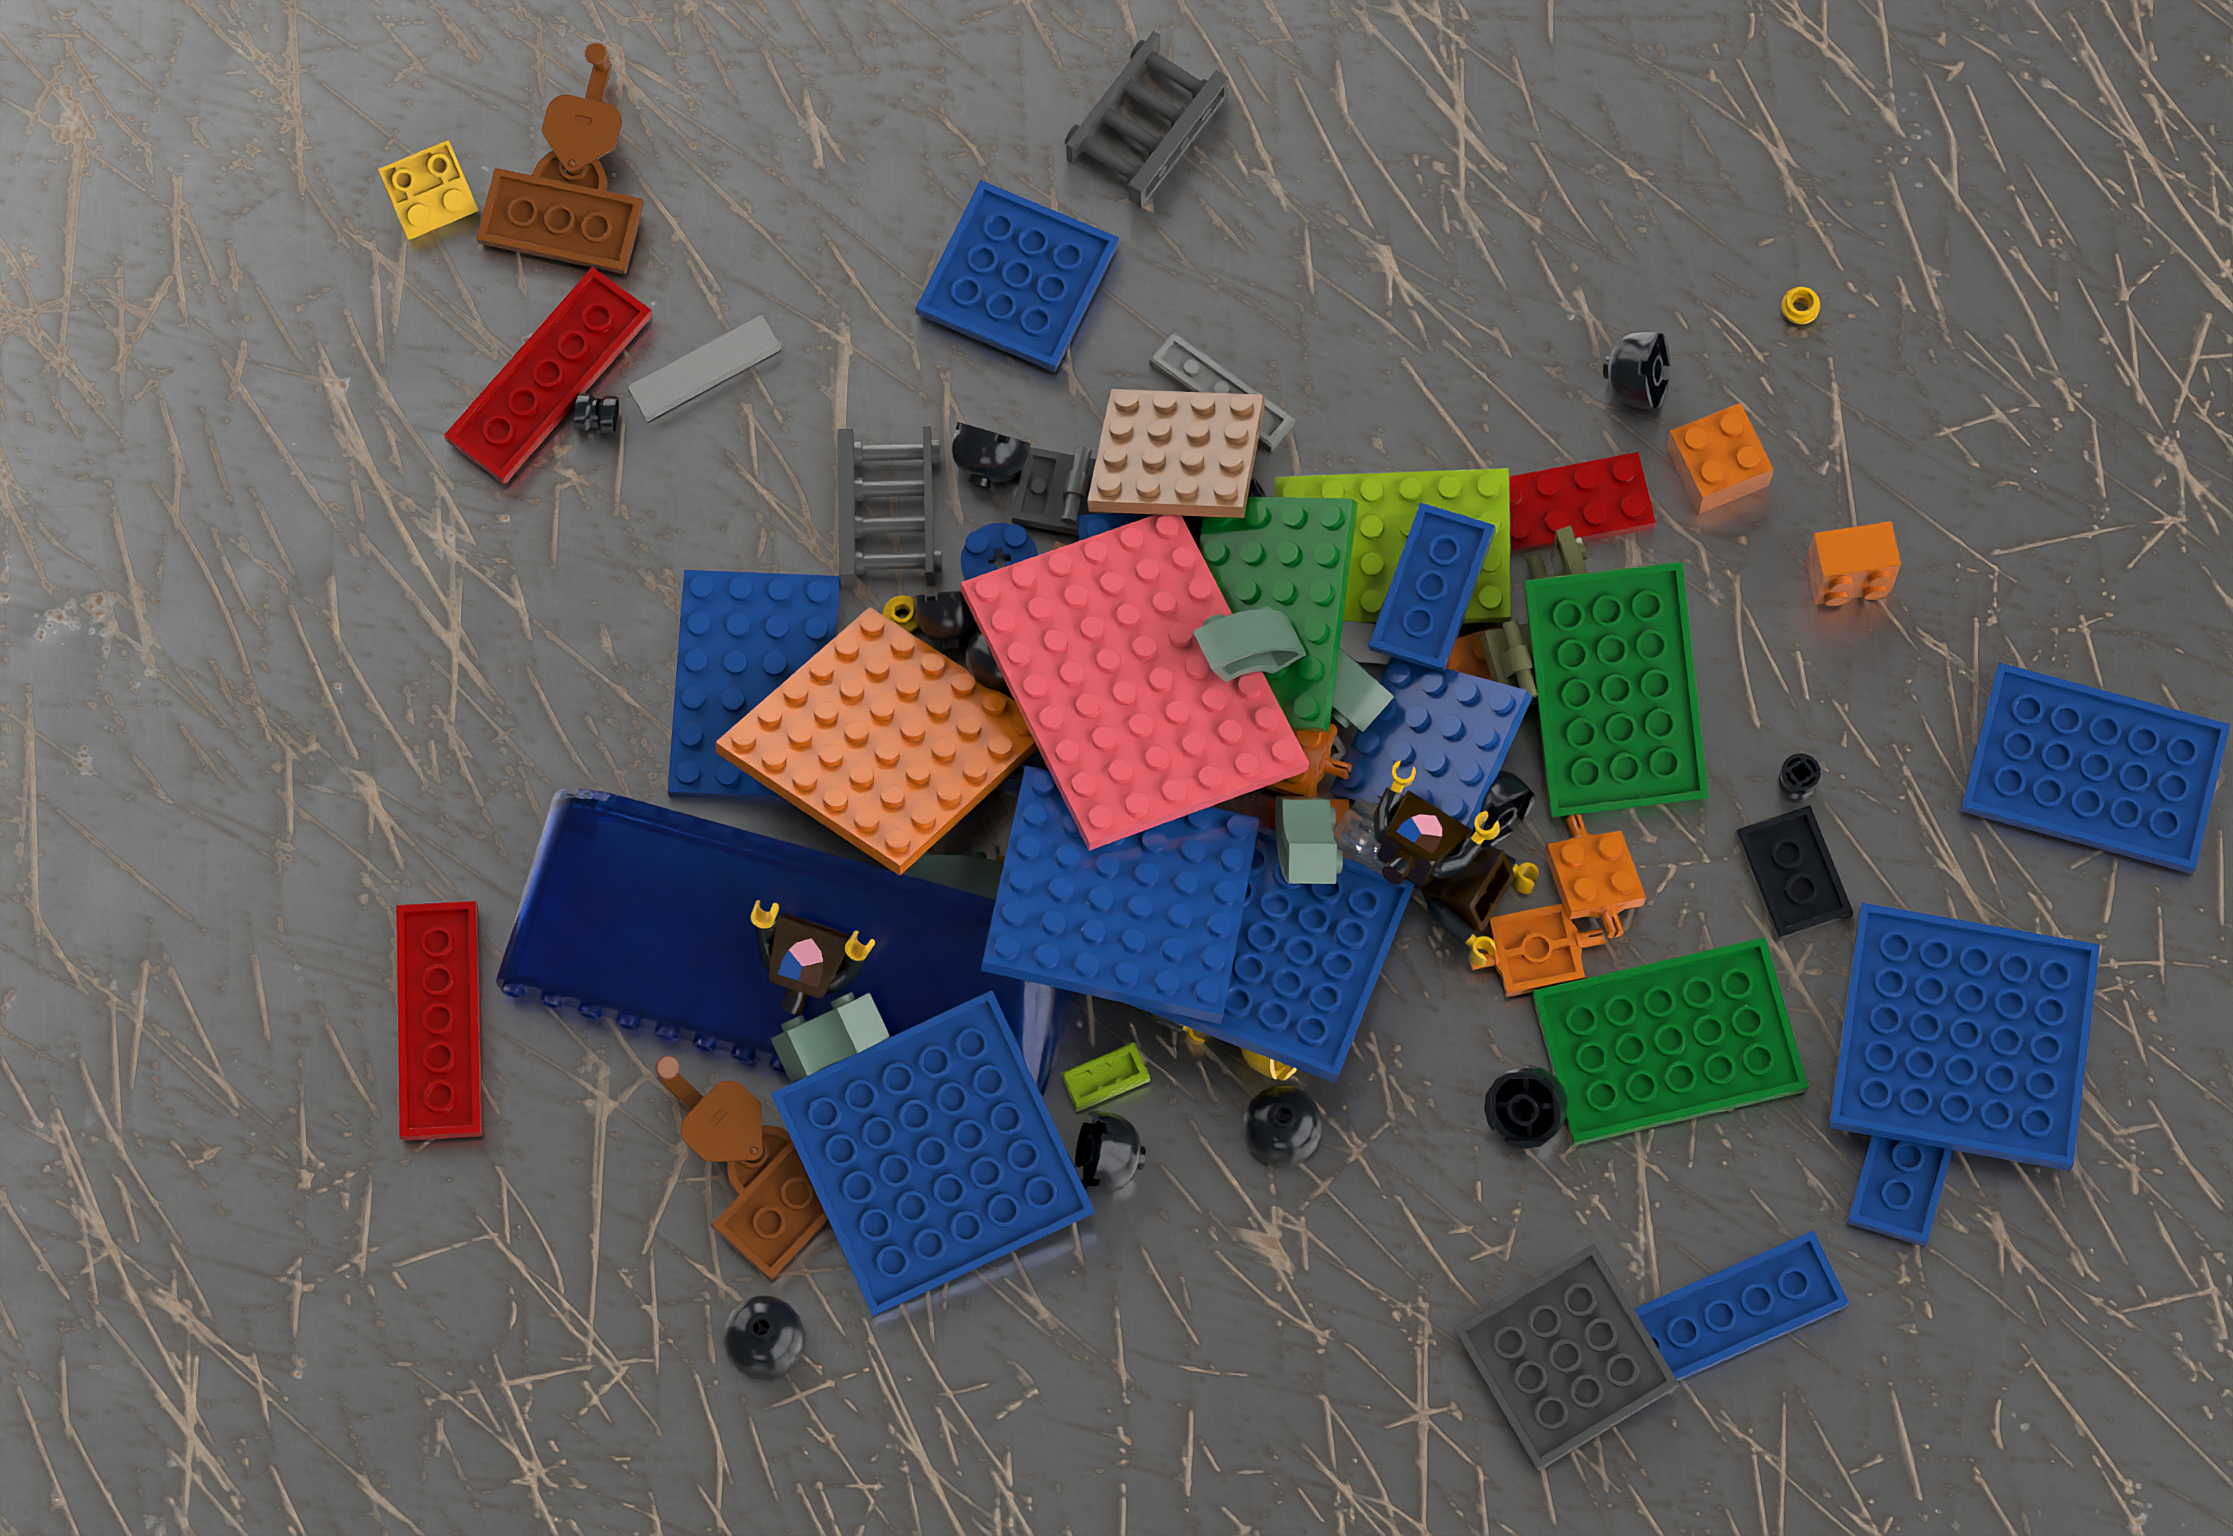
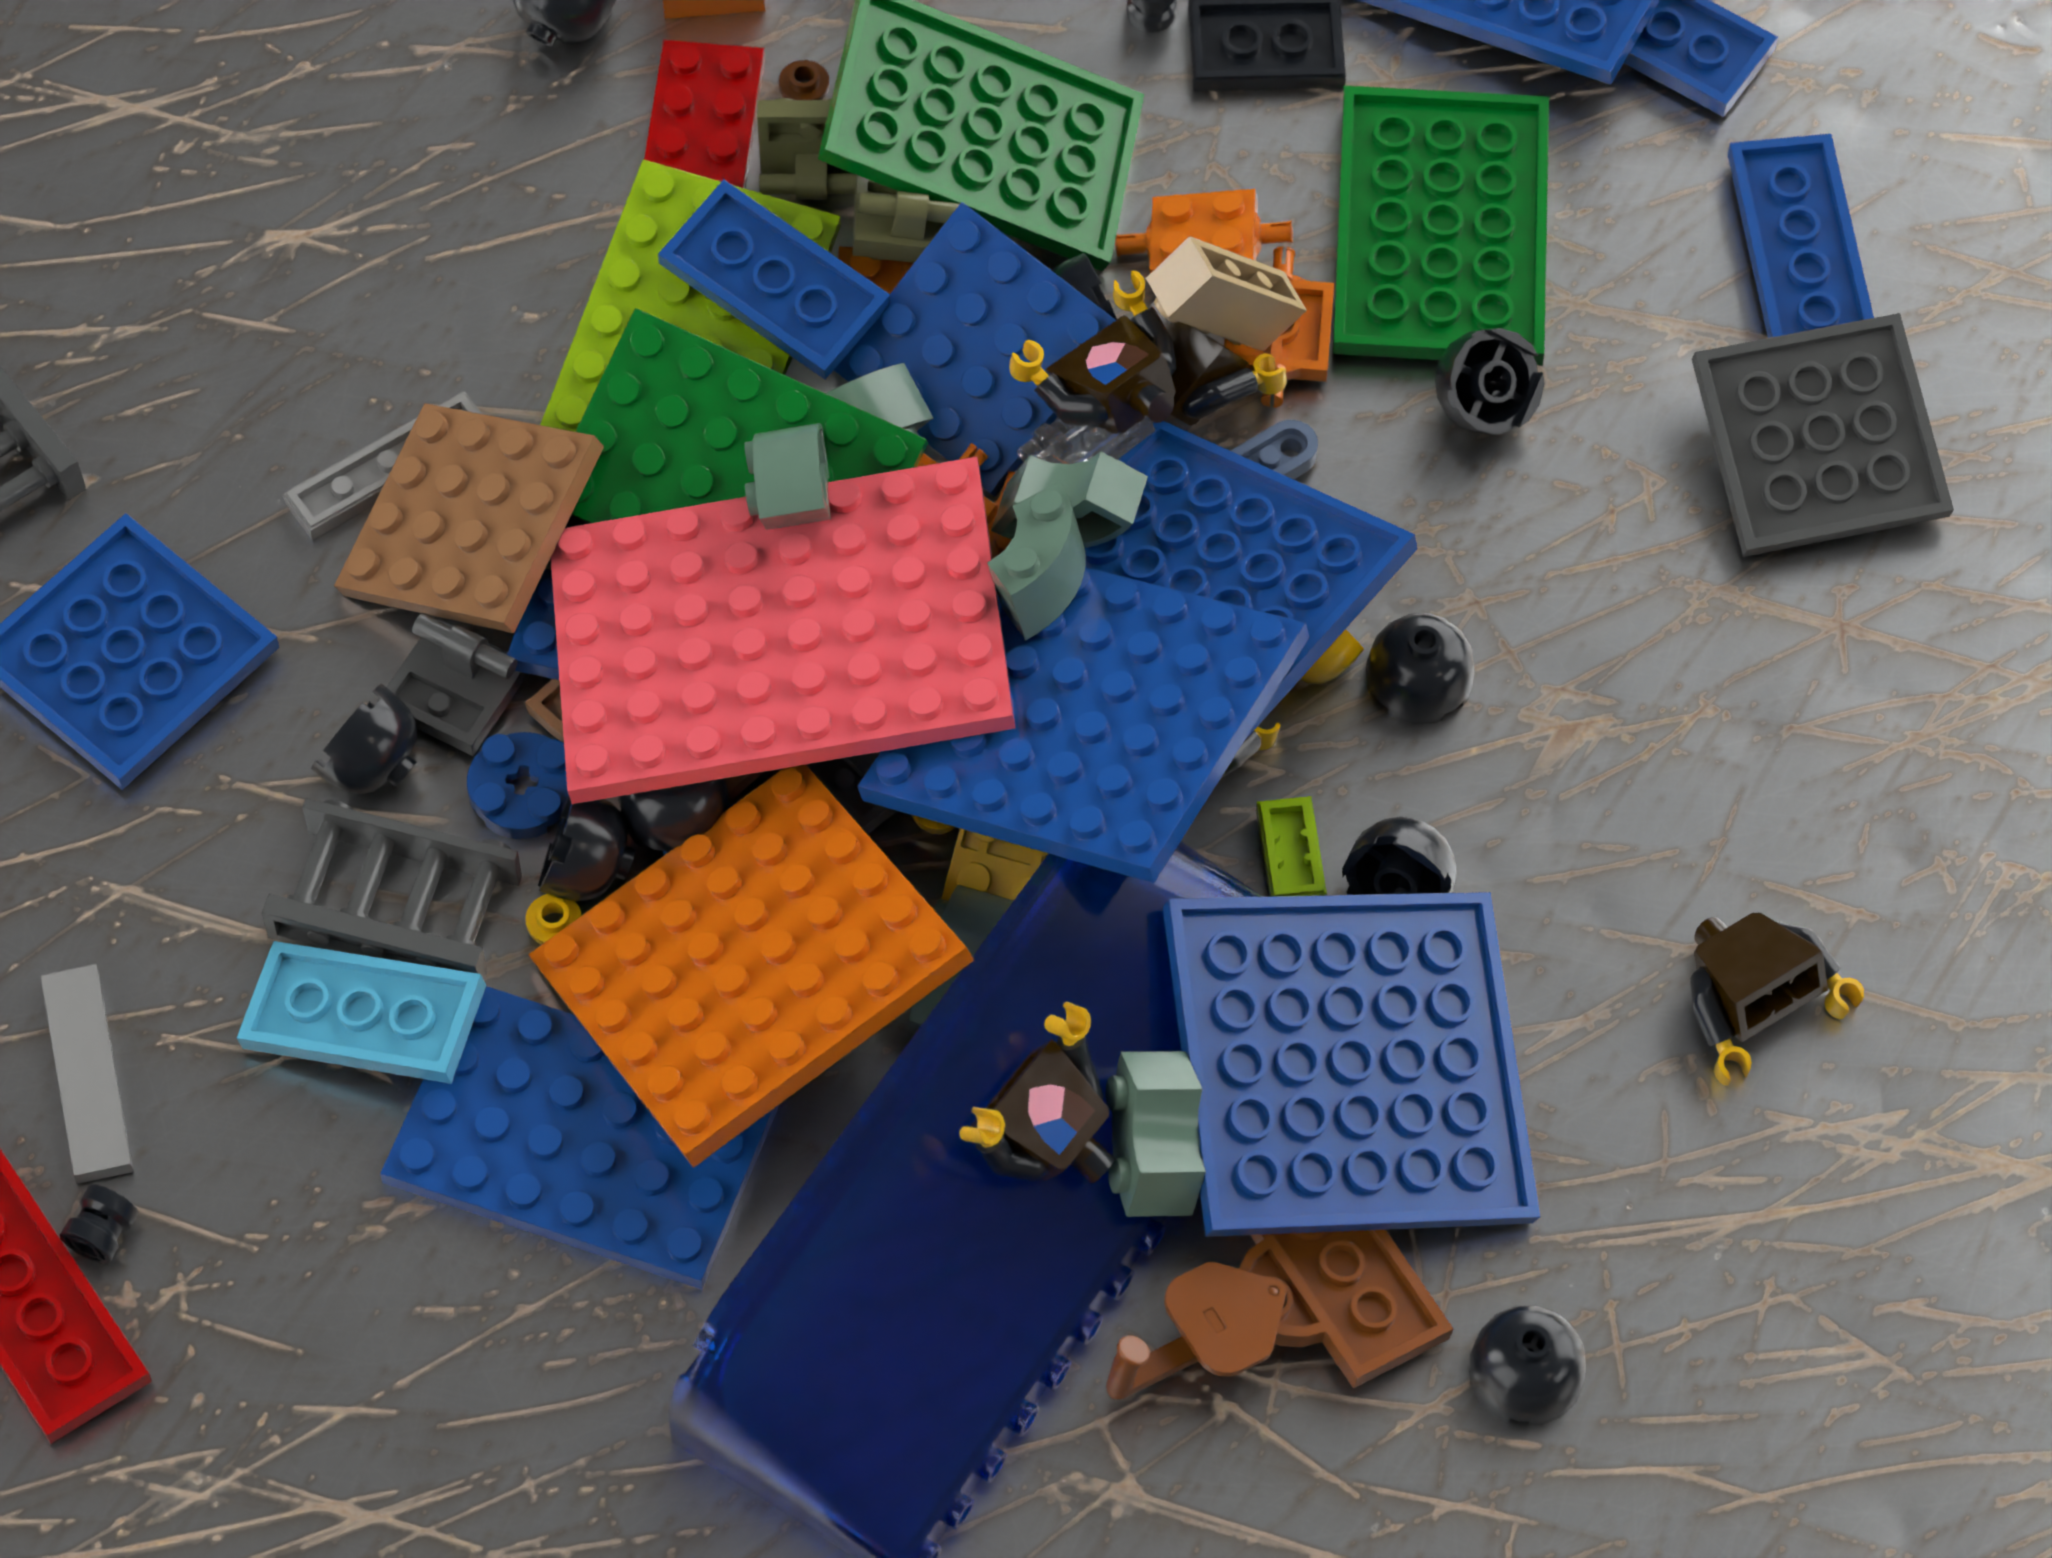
camera: 75 degrees left, 10 degrees down
none -> medium azure plate [237,941,486,1084]
none -> reddish brown plate [778,60,830,100]
none -> sand green brick [987,481,1086,641]
none -> tan brick [1146,236,1307,351]
none -> sand blue plate [1231,420,1318,479]
none -> dark brown torso [1690,913,1864,1086]

